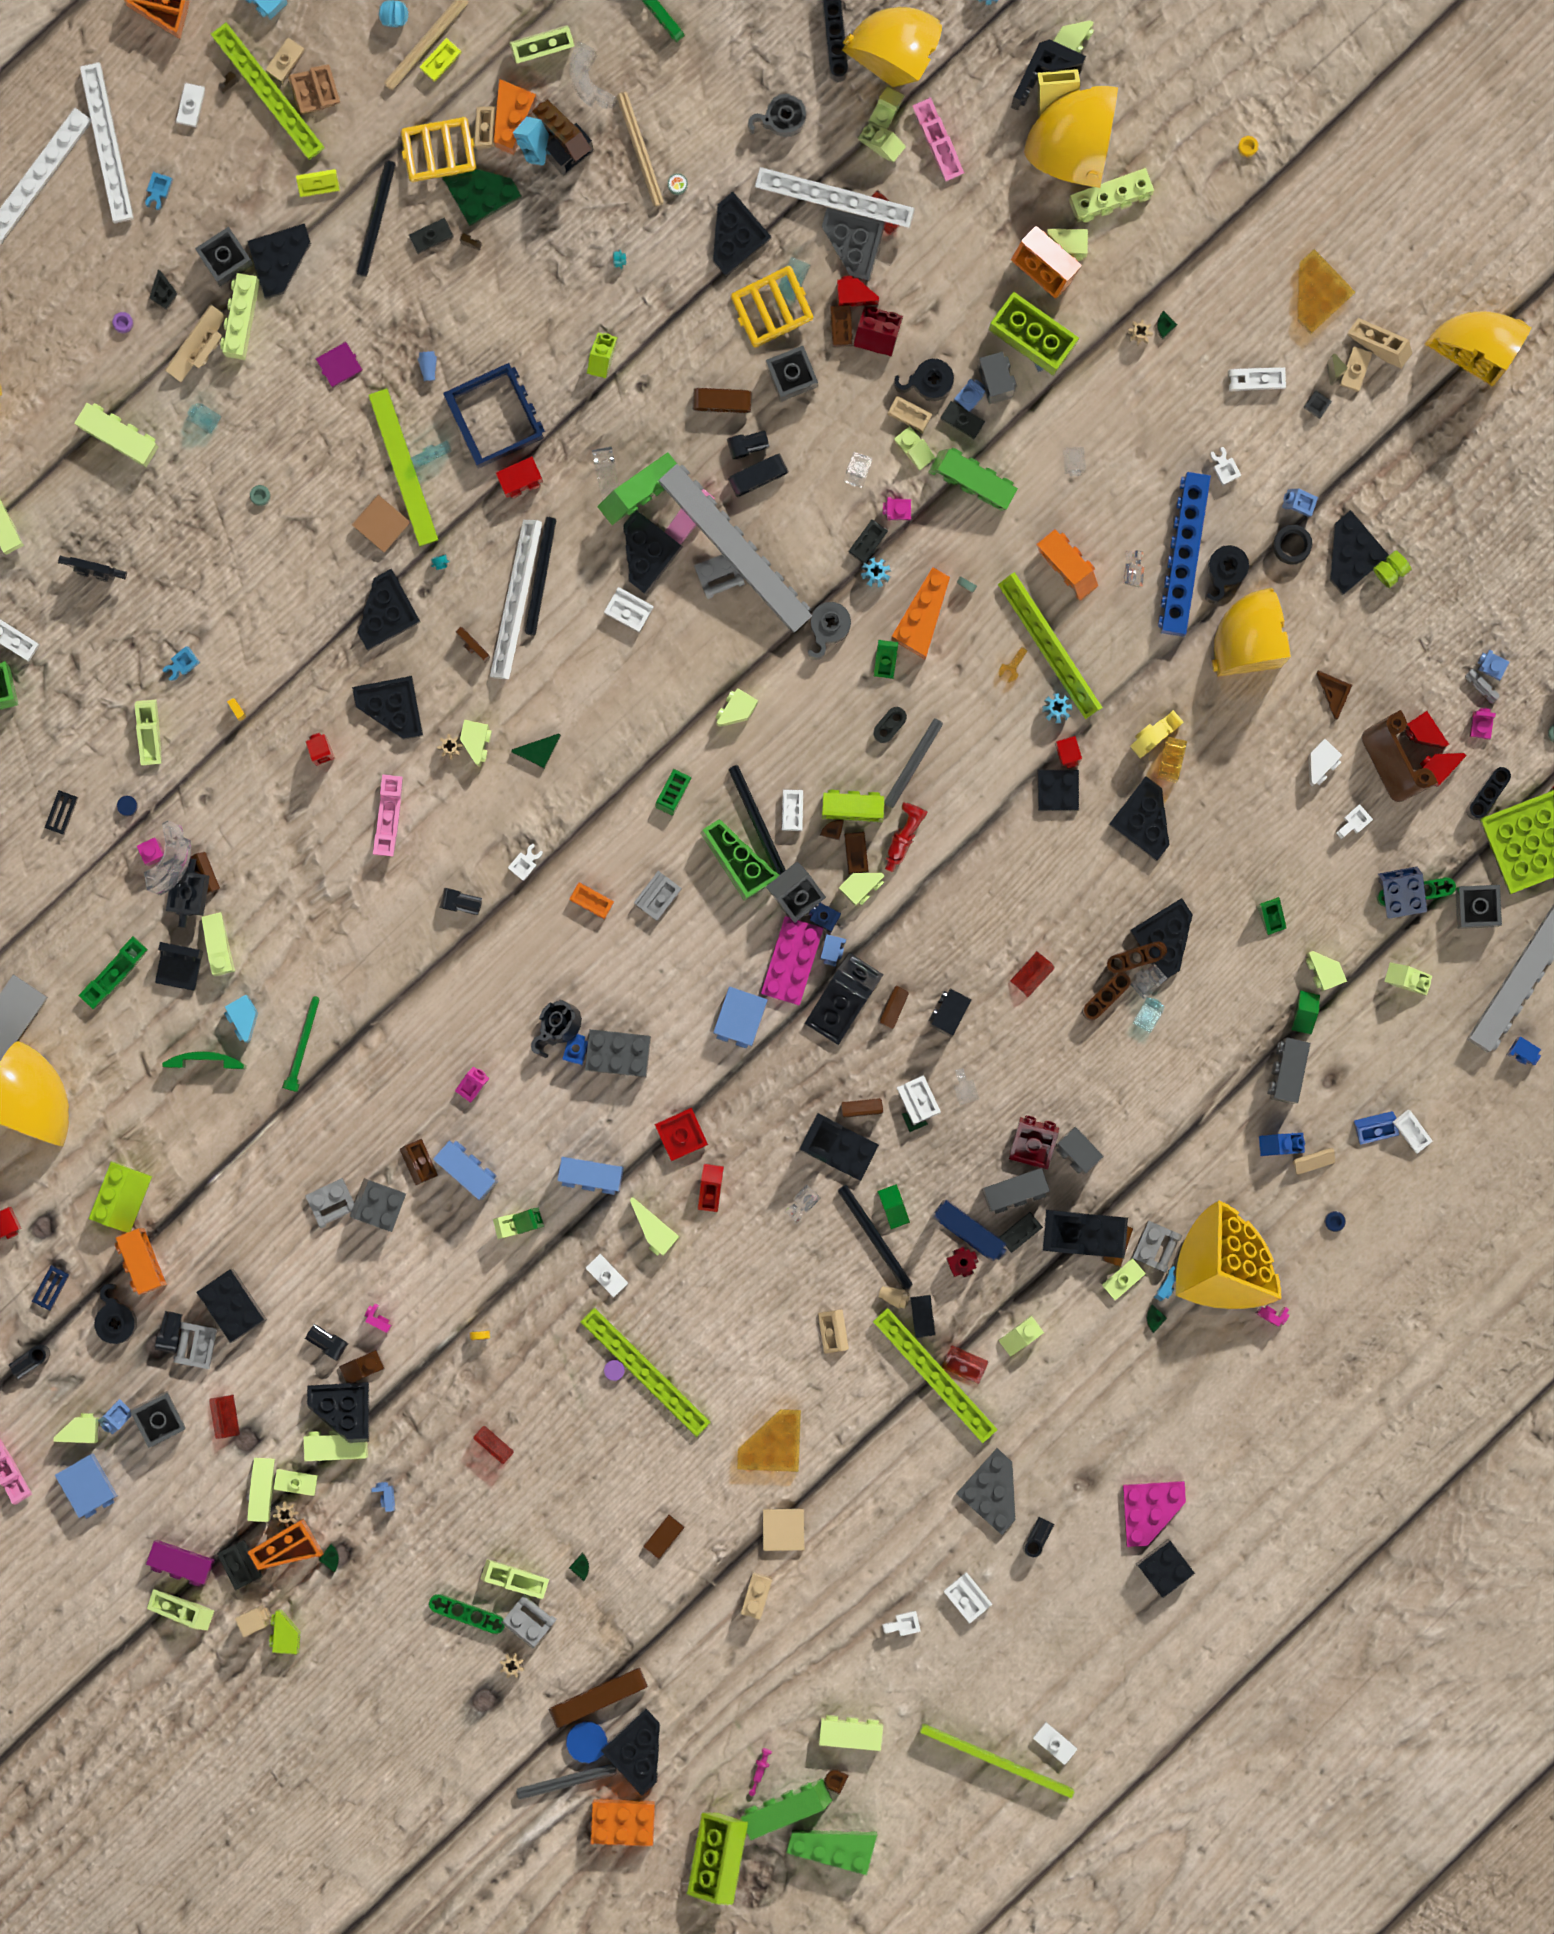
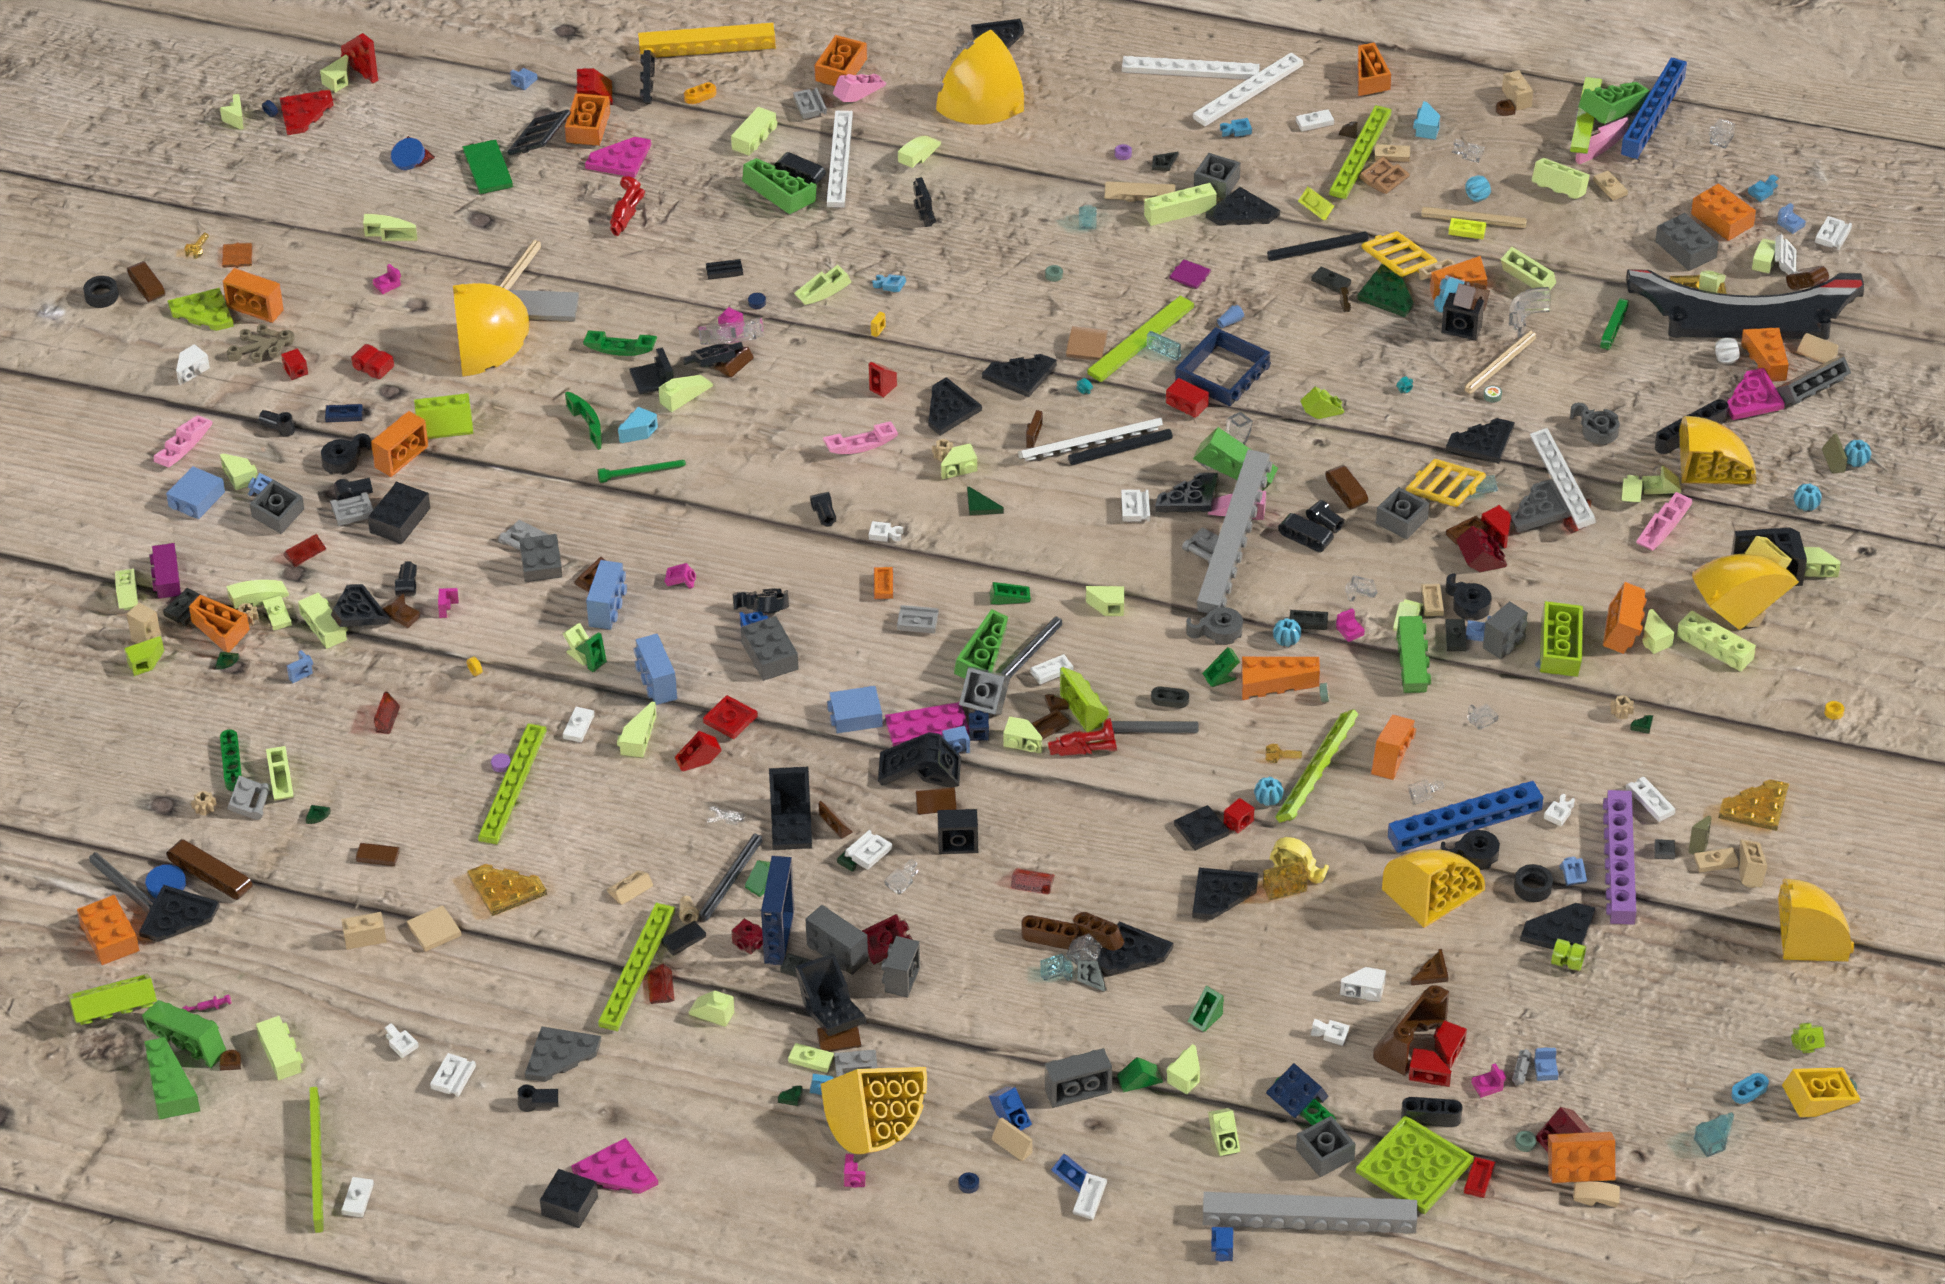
camera: 60 degrees right, 40 degrees down
yellowish green brick [74,403,159,468] -> none
none -> pearl dark grey piece [1077,960,1107,991]
none -> medium lavender brick [1603,790,1636,925]

